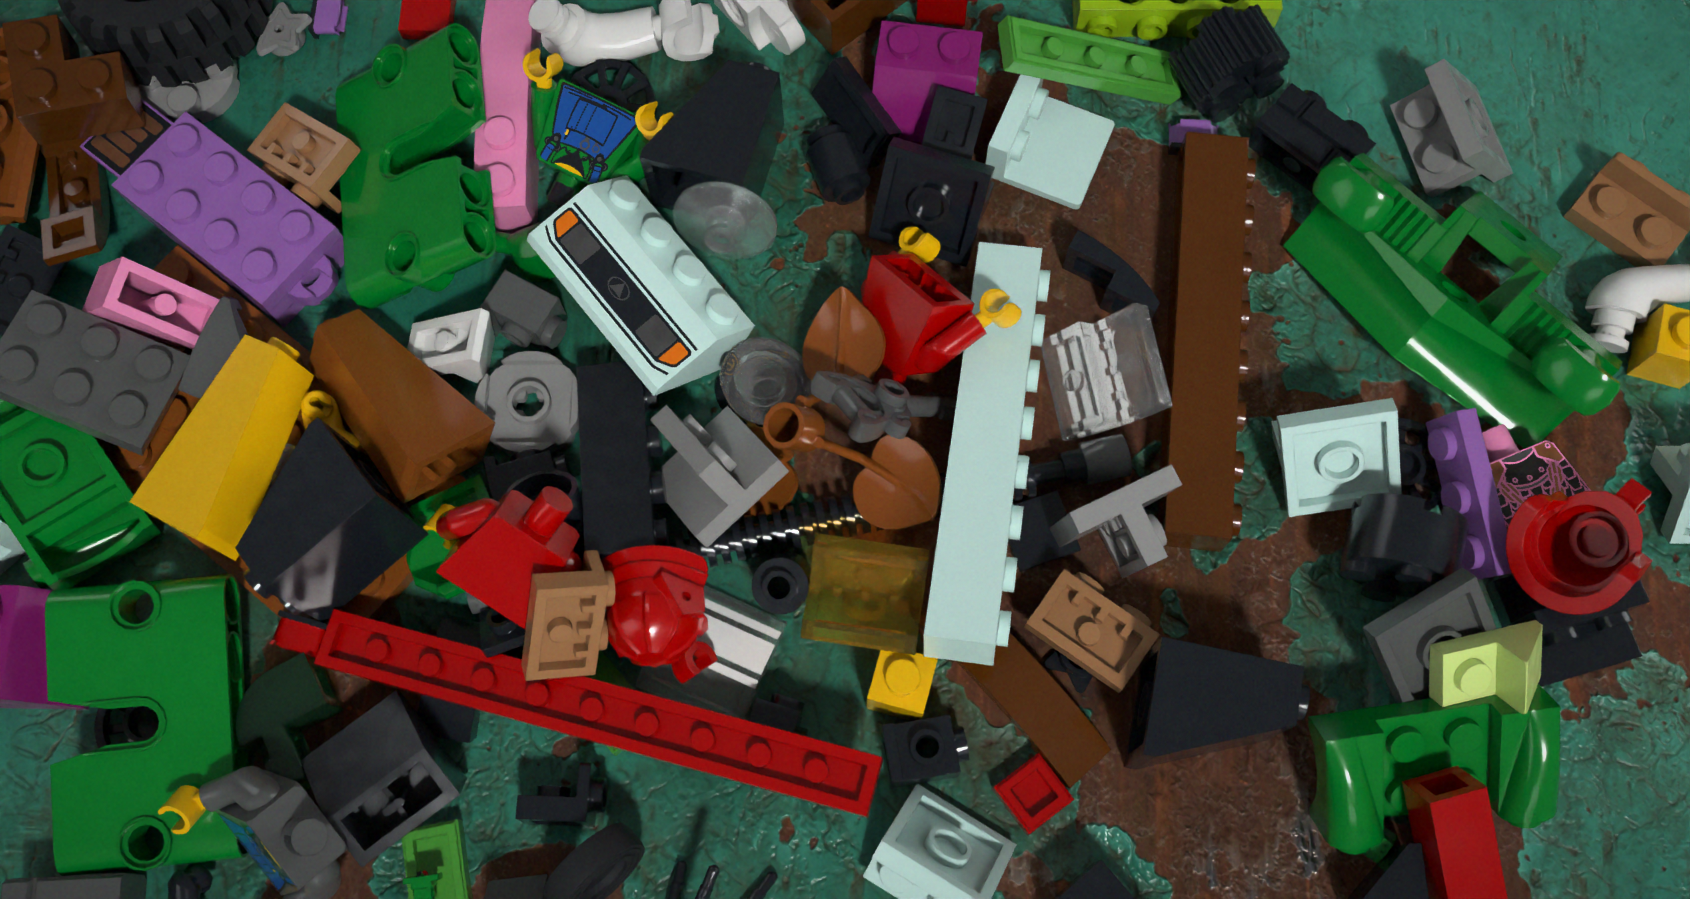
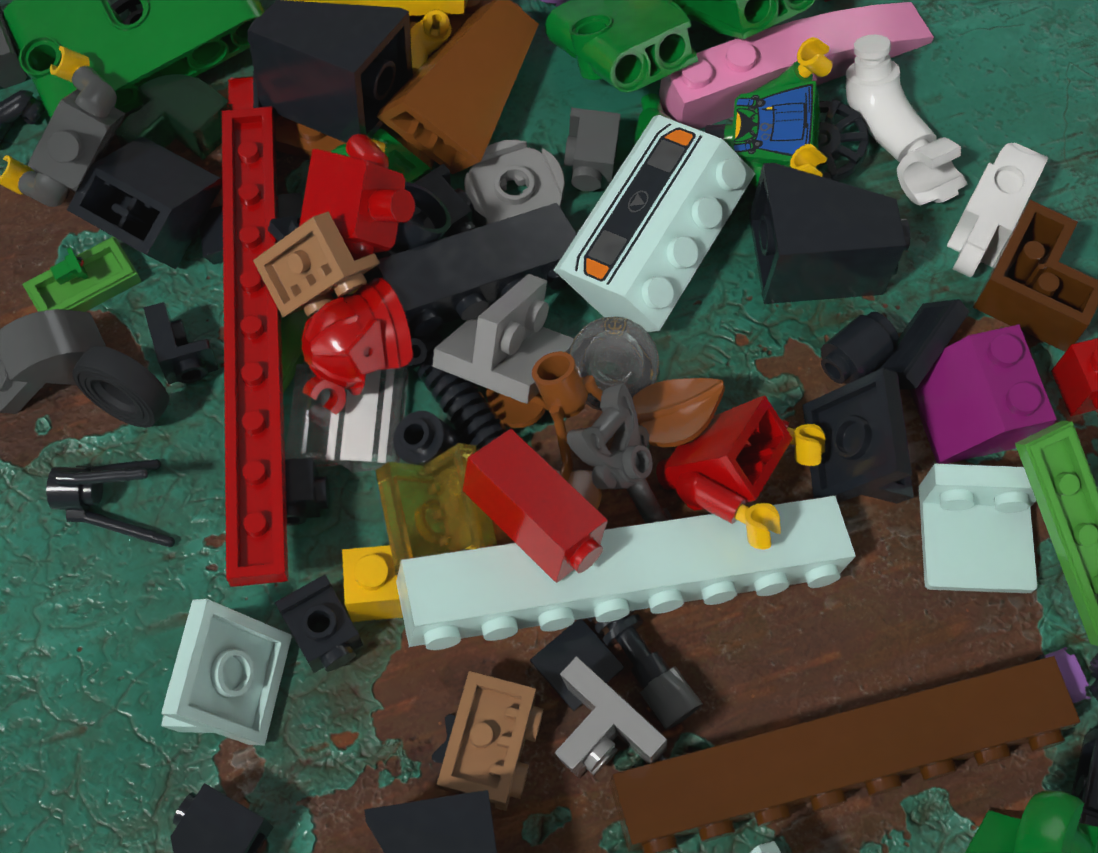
camera: 65 degrees right, 5 degrees down
white slope [407,308,495,384] -> none
clear dish [673,181,778,259] -> none
reddish brown slope [915,610,1111,789] -> none
black bracket [921,85,988,159] -> none
red tile [992,753,1074,836] -> none
clear slope [1041,303,1173,441] -> none
black slope [1063,230,1160,331] -> none
none -> red brick [462,429,608,583]

